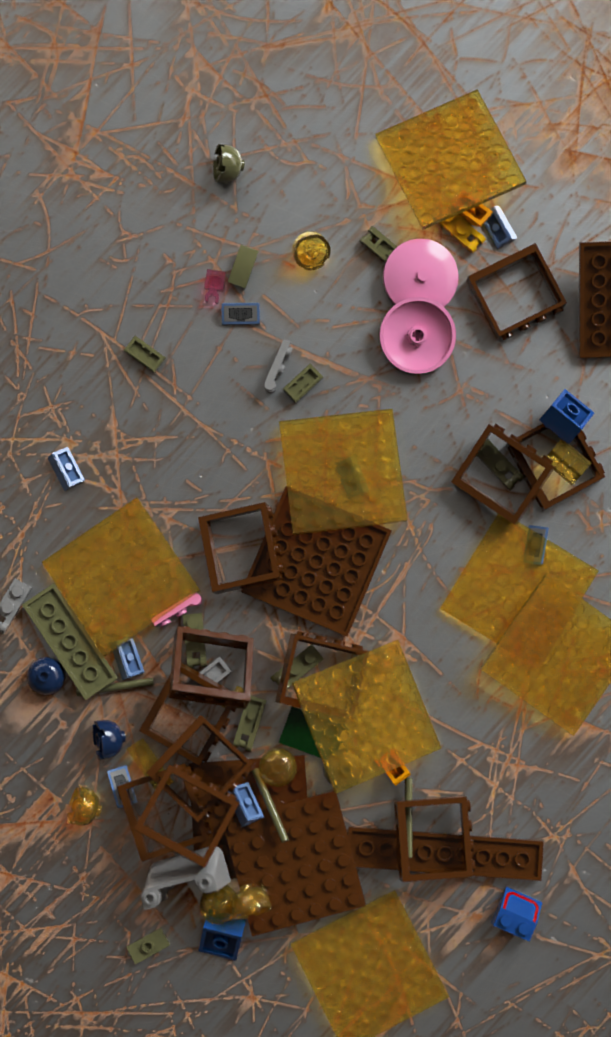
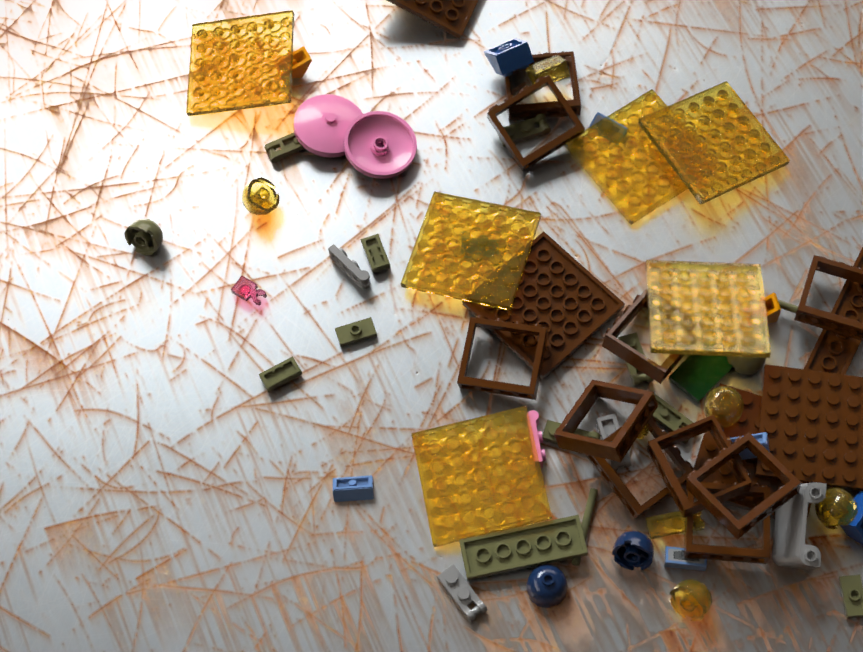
camera: 65 degrees left, 20 degrees down
medium blue slope [111,636,145,680] -> none
slope [221,303,260,325] -> none
olive slope [228,244,259,288] -> none
clear yellow cylinder [231,884,272,920] -> none
olive bar [252,768,289,843] -> none
yellow plate [434,204,486,253] -> none
reddish brown window [466,243,567,340] -> none
medium blue slope [484,206,517,249] -> none
none -> olive plate [335,317,377,347]

